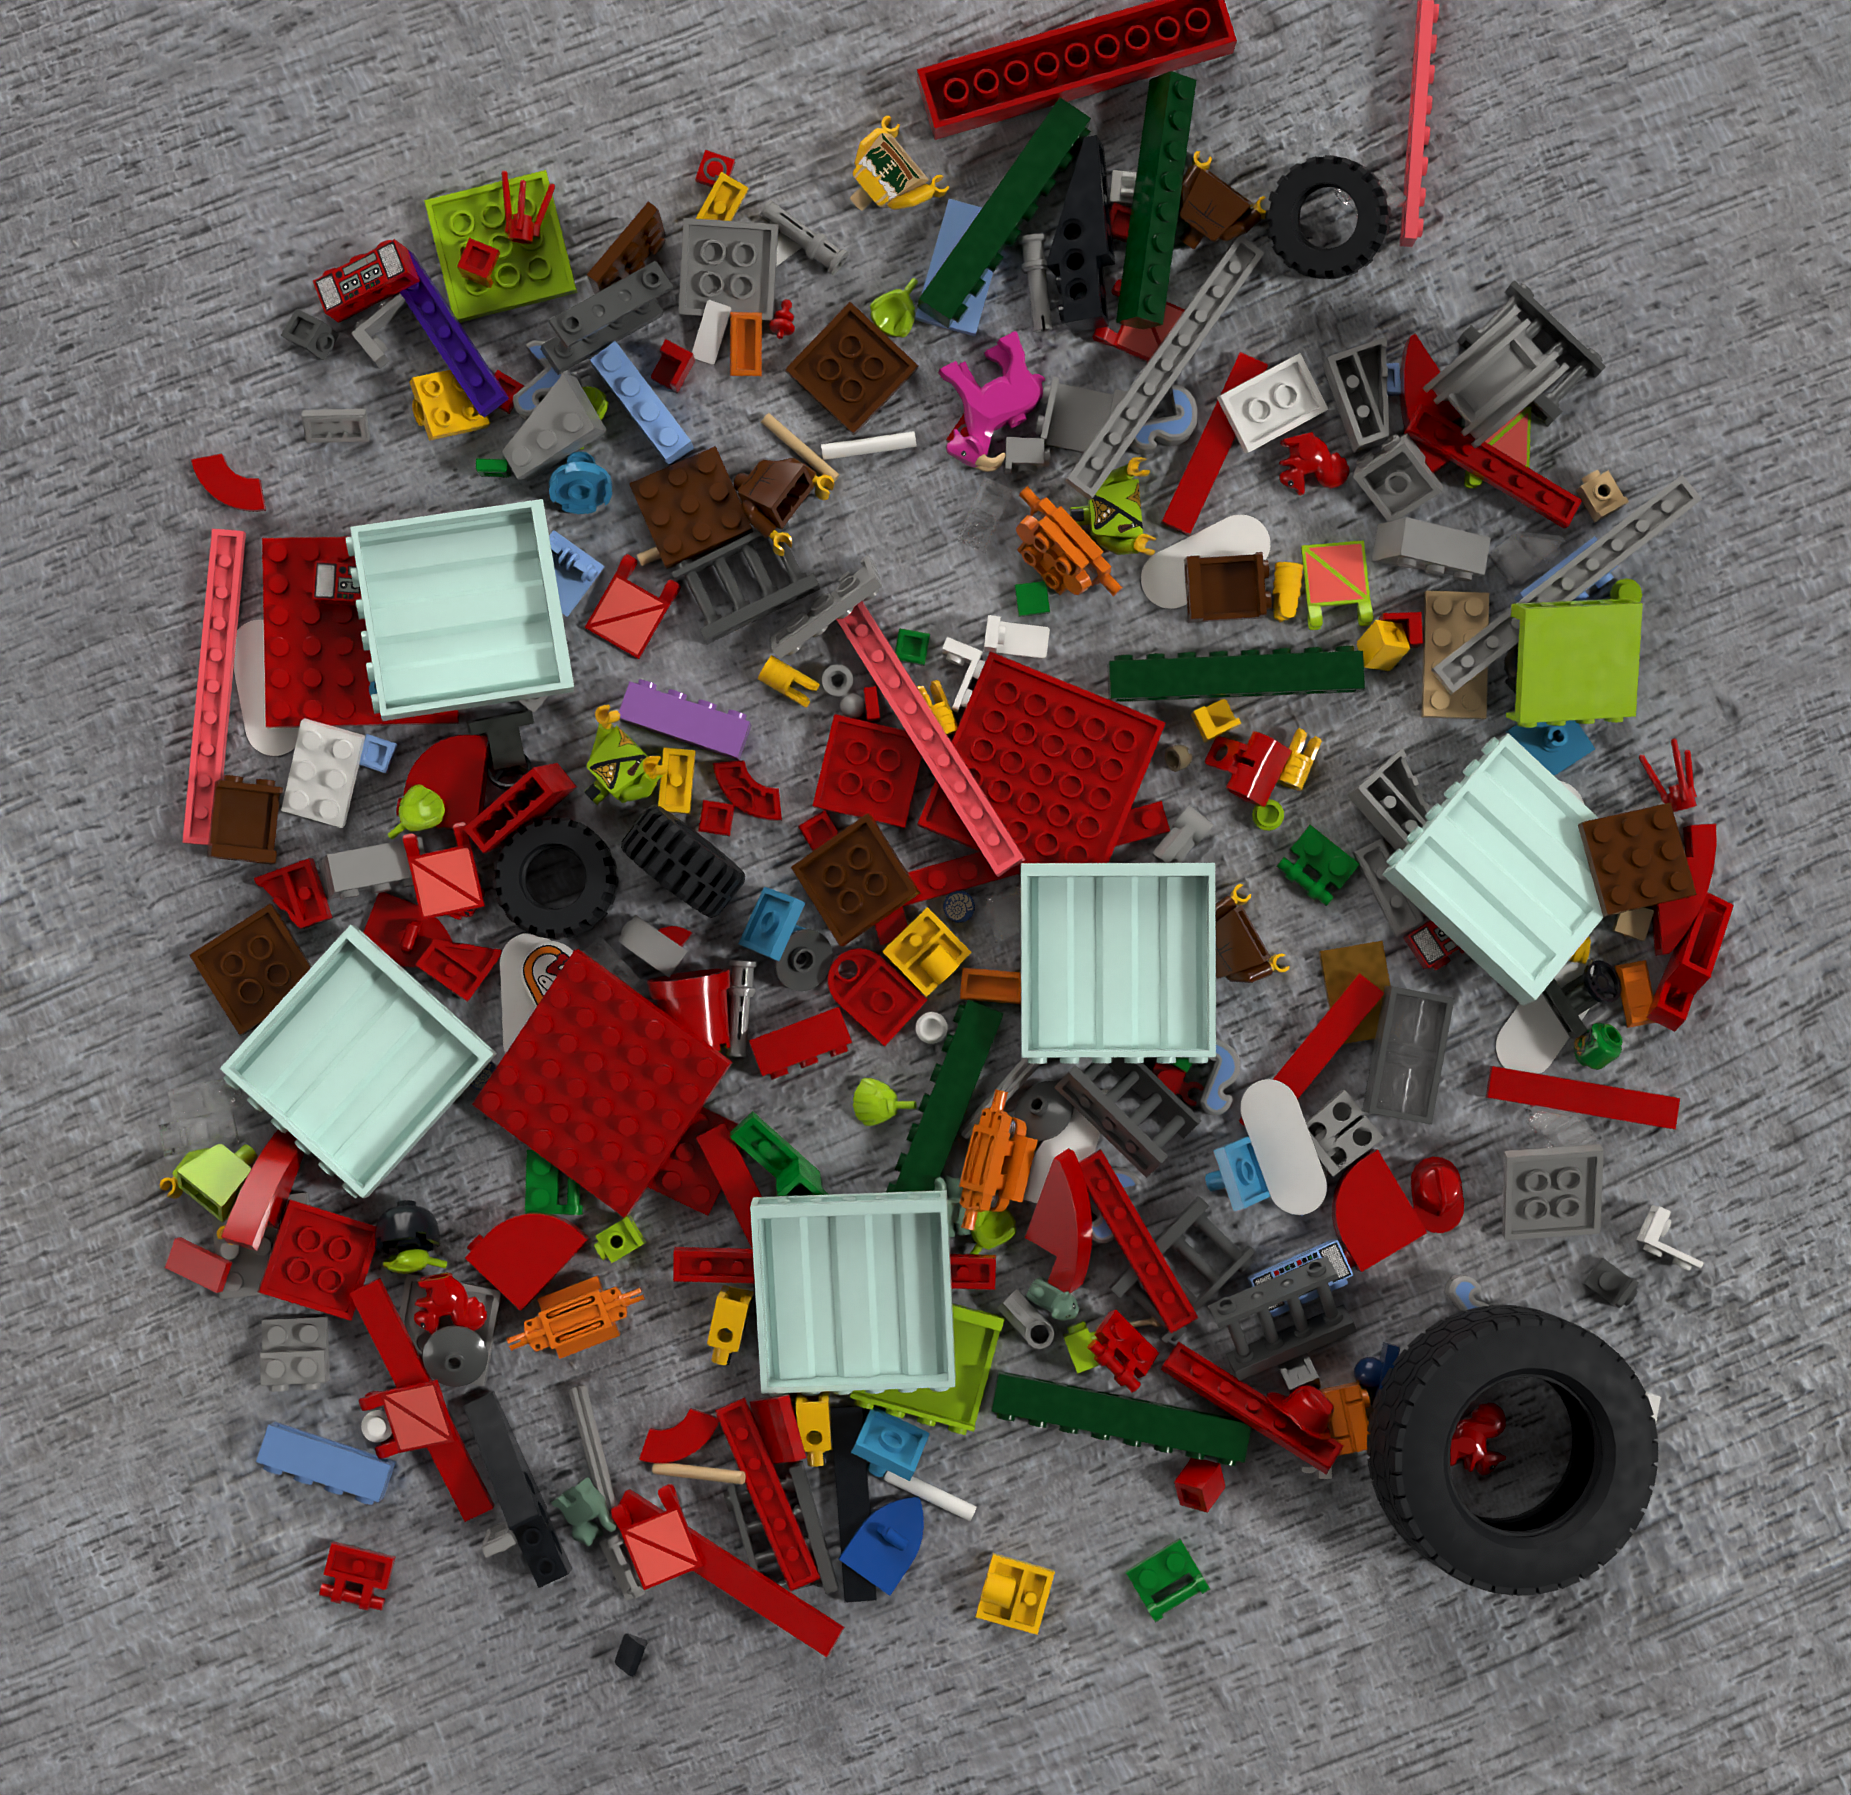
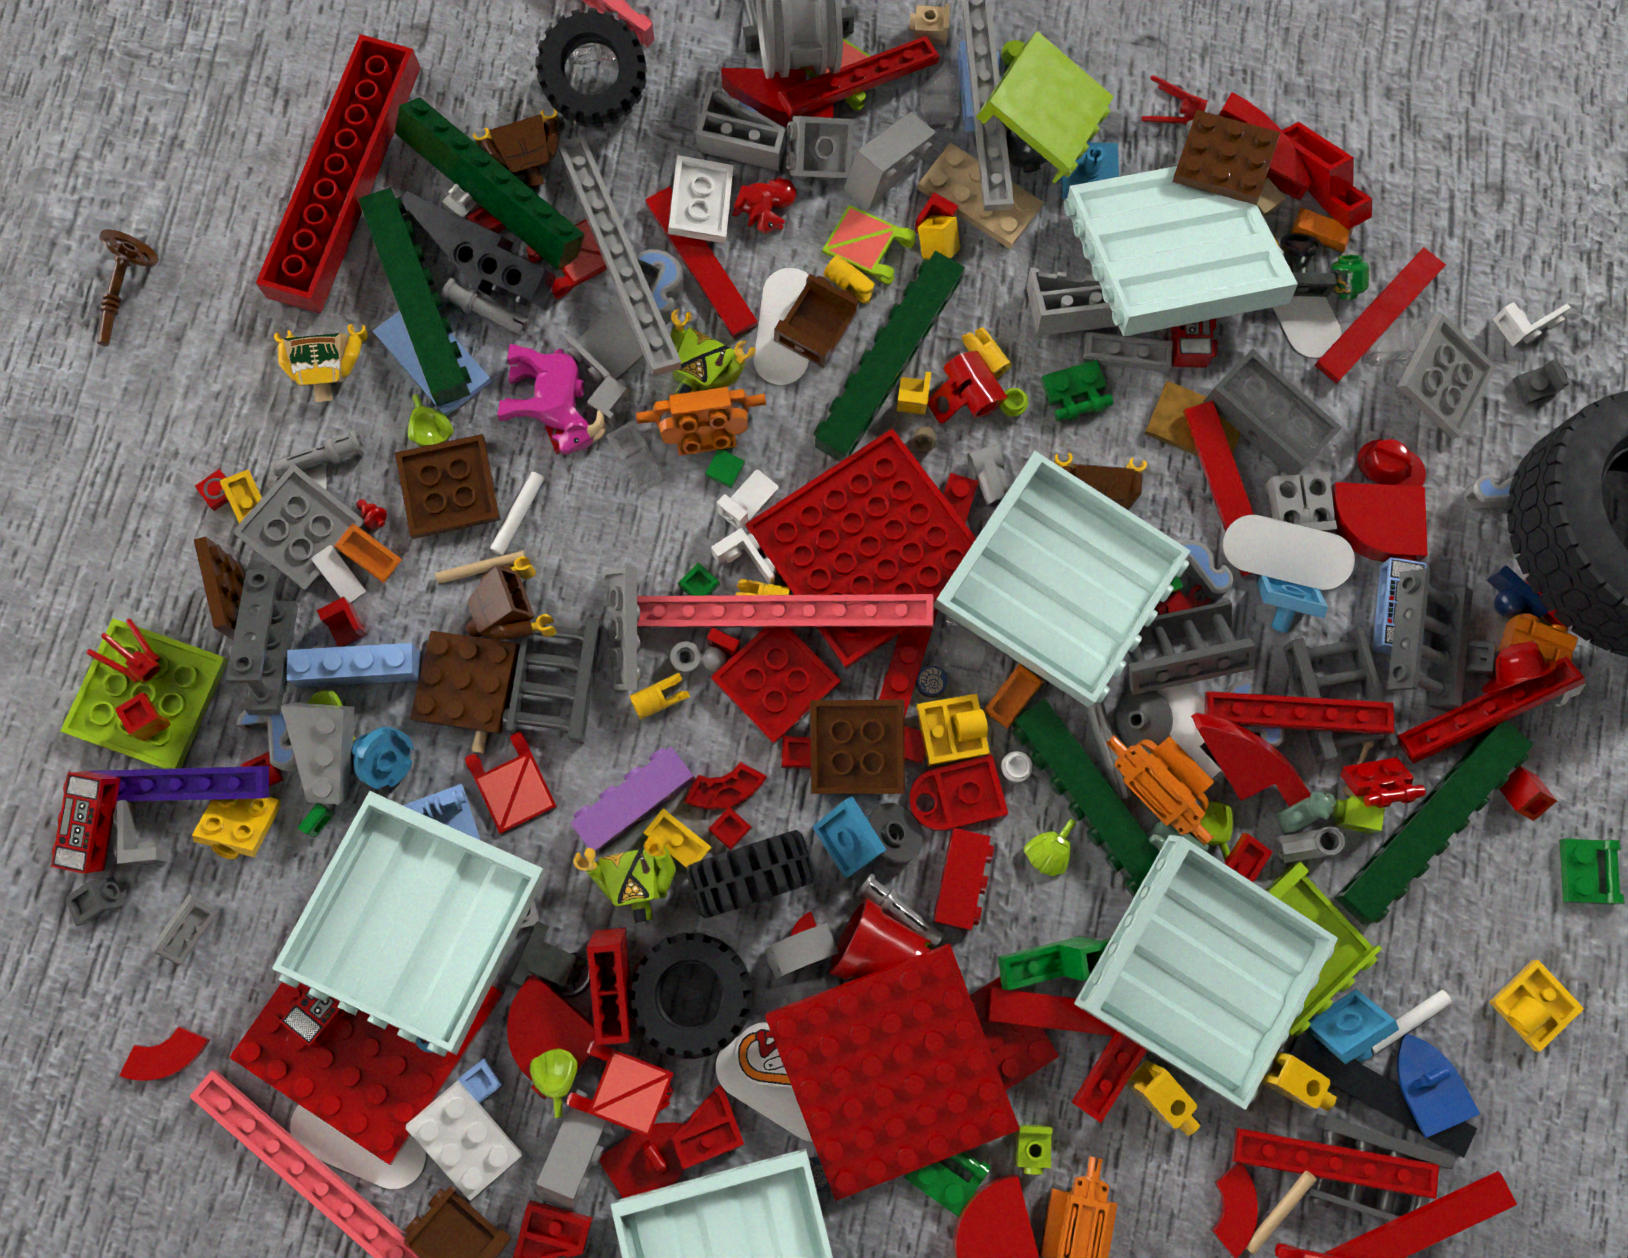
camera: 55 degrees left, 10 degrees down
red tile [749,1395,806,1463] -> none

